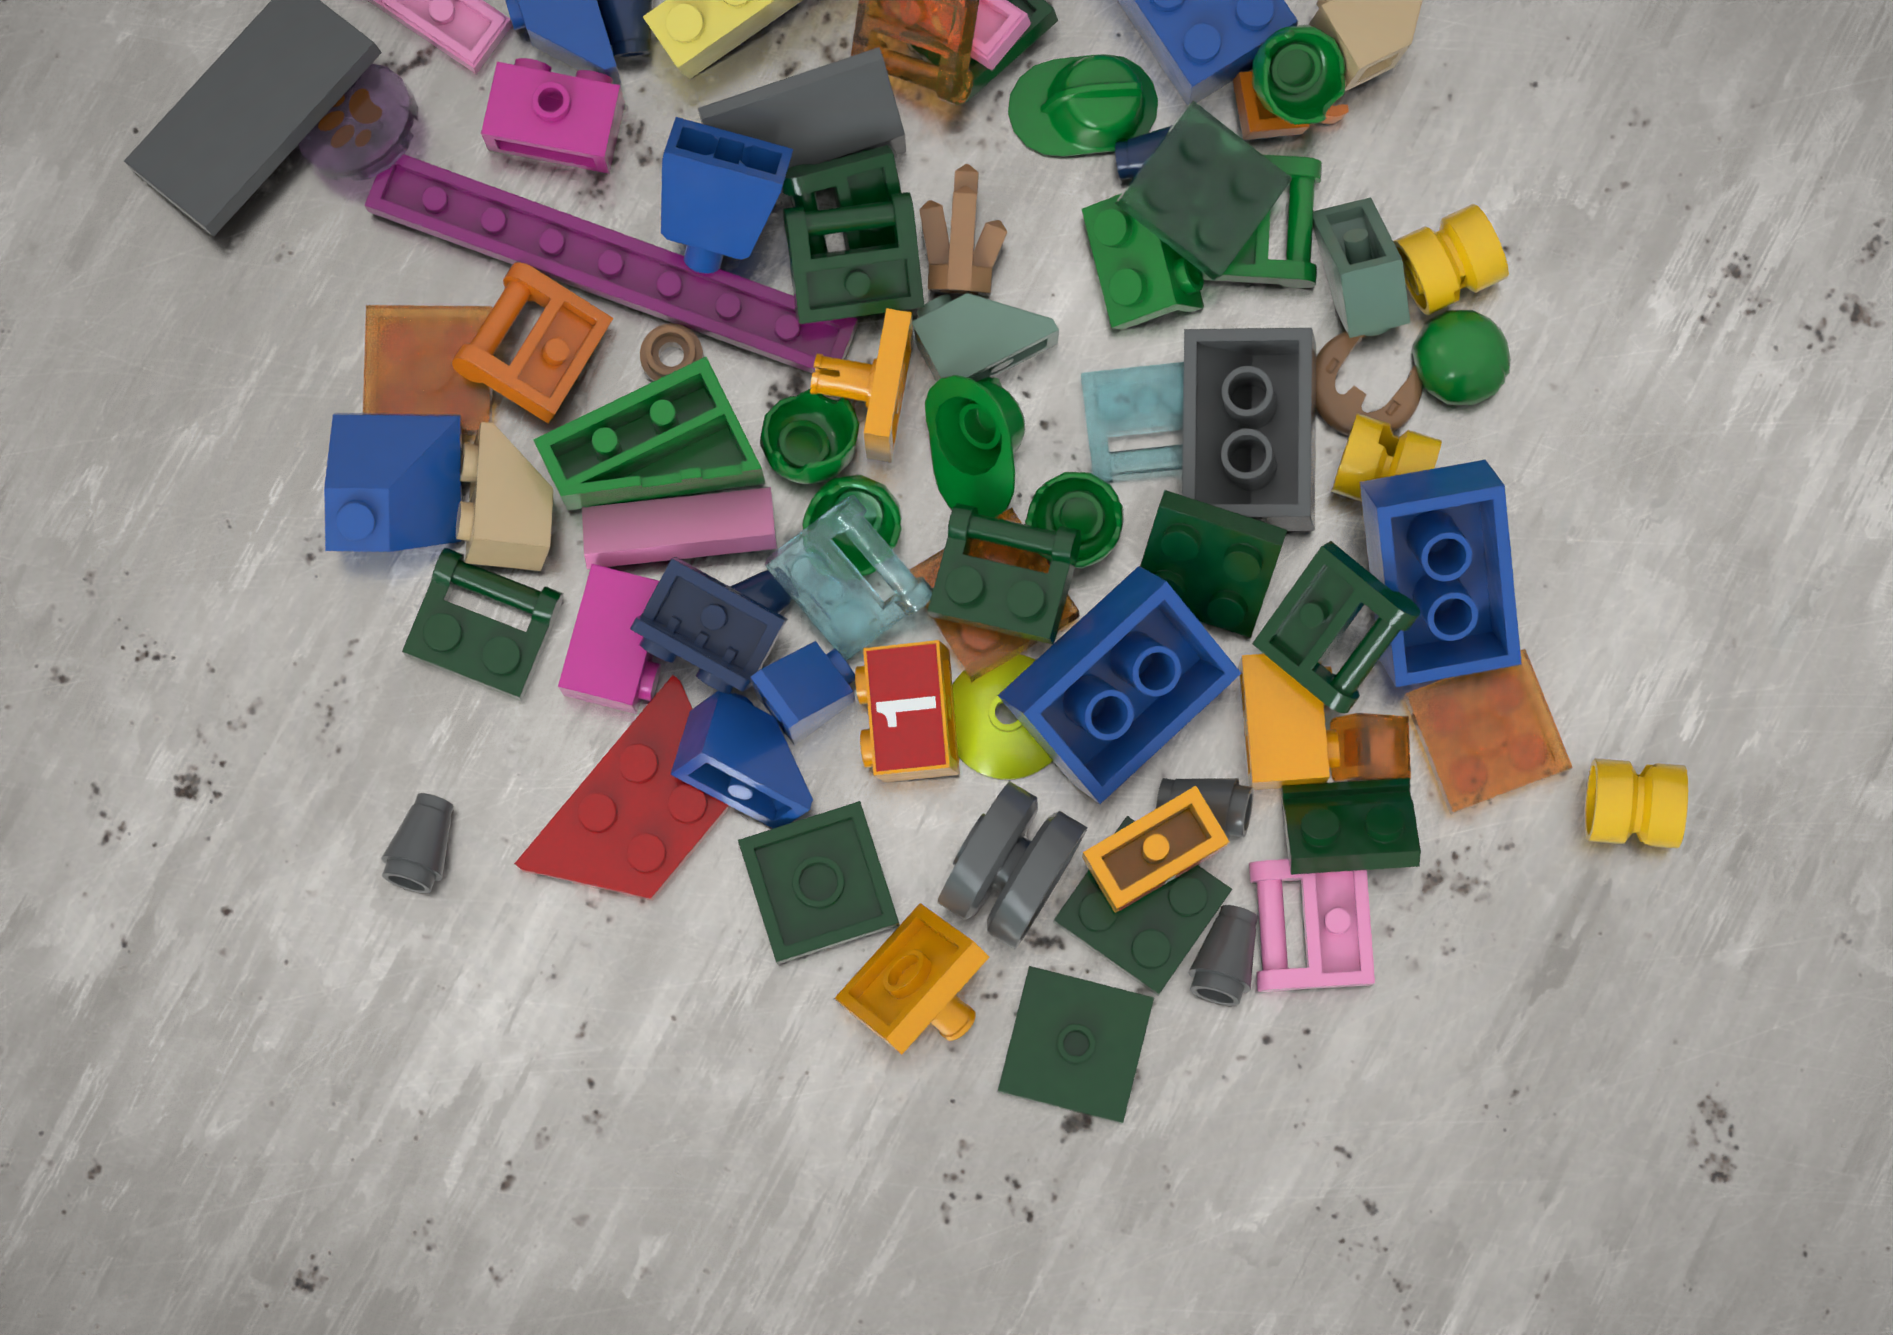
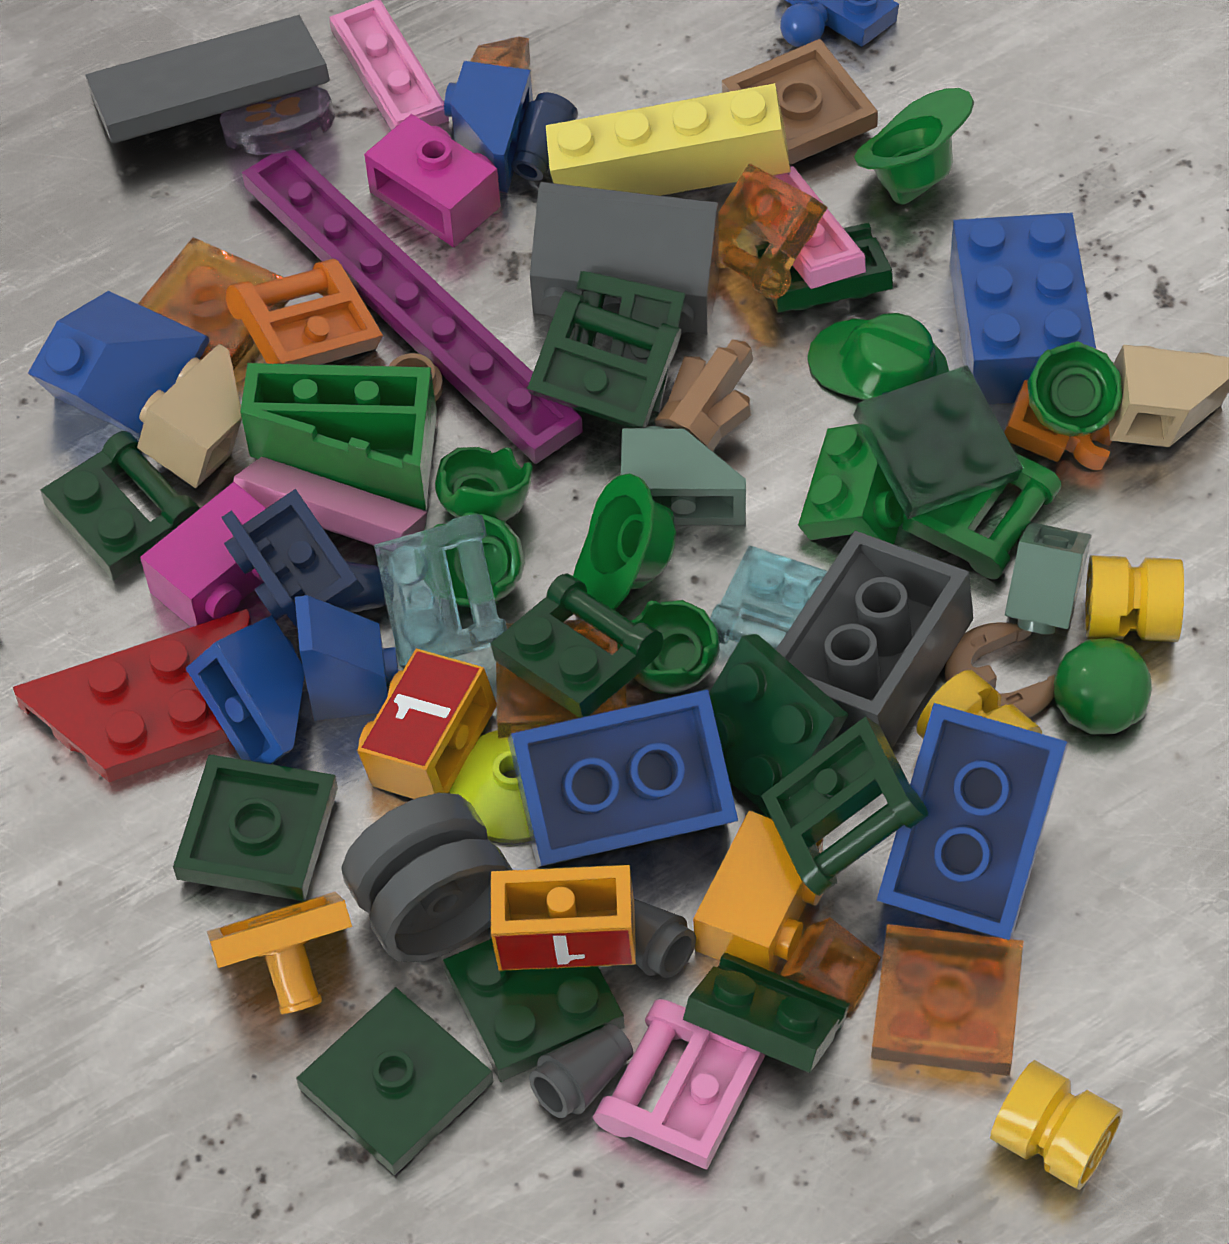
camera: 30 degrees right, 25 degrees down
blue torso [661,117,793,273] -> none
light orange tile [810,308,913,463] -> none

